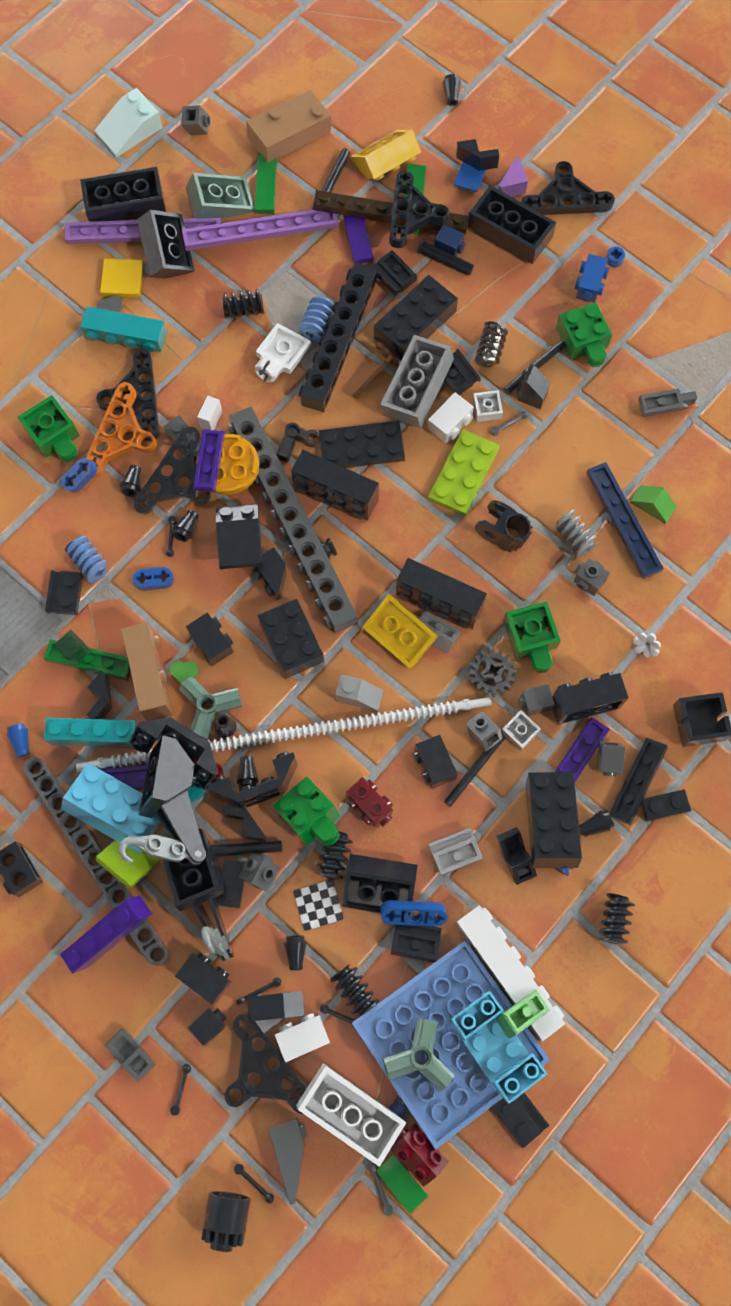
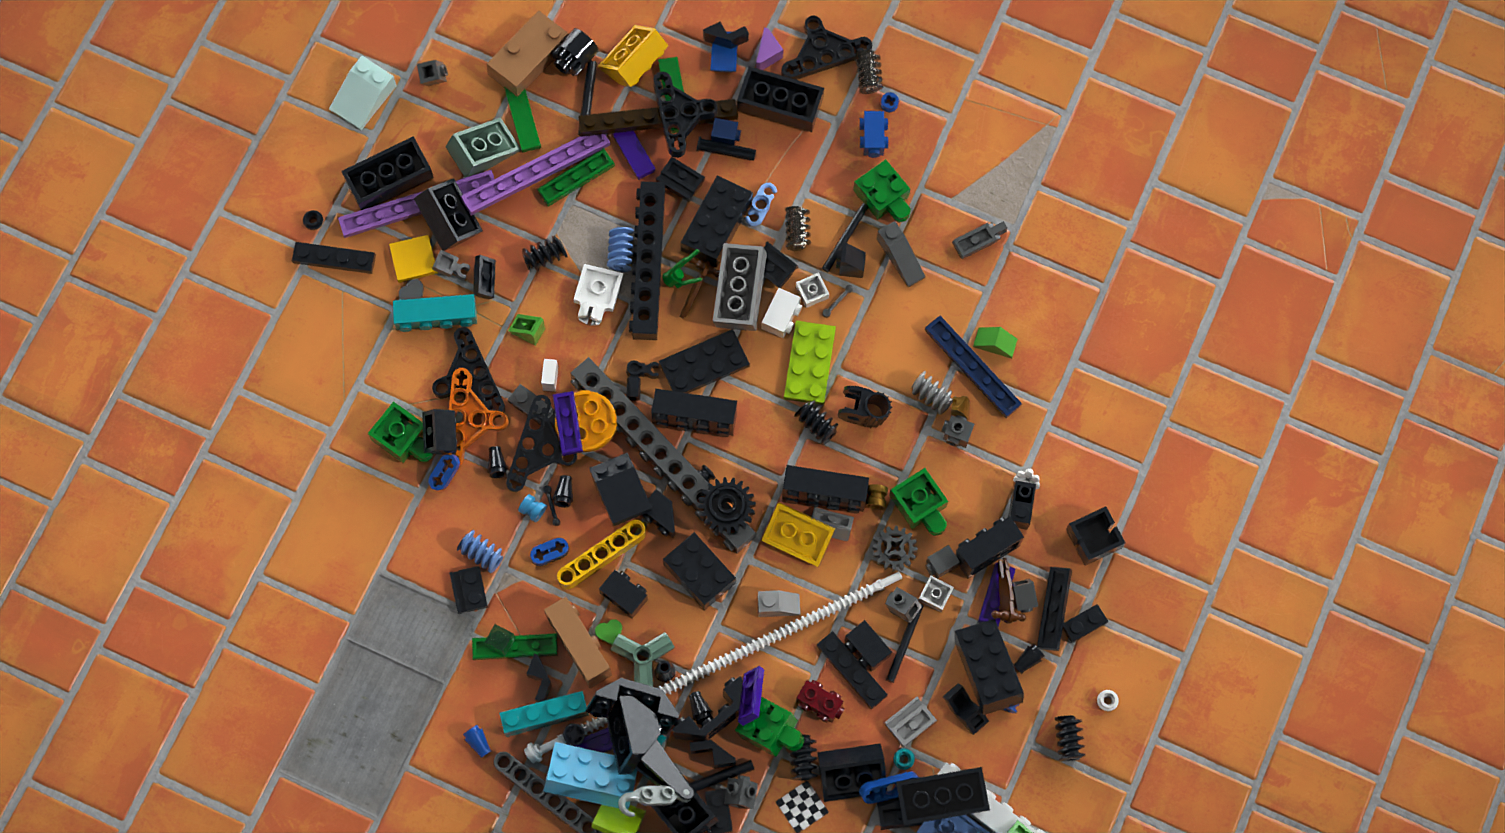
camera: 20 degrees left, 0 degrees up
none -> black plate [292,242,376,274]
none -> black plate [303,210,323,230]
none -> black brick [422,409,457,455]
none -> flat silver plate [432,250,470,280]
none -> black plate [473,255,496,299]
none -> bright green slope [508,314,545,346]
none -> dark azure wheel [518,494,547,523]
none -> white plate [524,742,543,763]
none -> green tile [537,148,615,207]
none -> black gear [551,28,599,77]
none -> yellow beam [557,520,646,590]
none -> black wheel [563,723,585,746]
none -> green plant [663,249,702,288]
none -> black gear [698,477,756,535]
none -> dark purple tile [738,666,764,726]
none -> light blue piece [745,183,777,227]
none -> black piece [794,400,839,445]
none -> black plate [816,631,888,710]
none -> clear smoke piece [855,49,884,94]
none -> pearl gold wheel [865,484,888,510]
none -> dark grey slope [877,221,926,287]
none -> teal plate [893,748,915,770]
none -> black brick [896,767,990,826]
none -> pearl gold slope [951,396,970,421]
none -> reddish brown piece [991,558,1026,624]
none -> black slope [1008,481,1036,530]
none -> white plate [1097,690,1119,711]

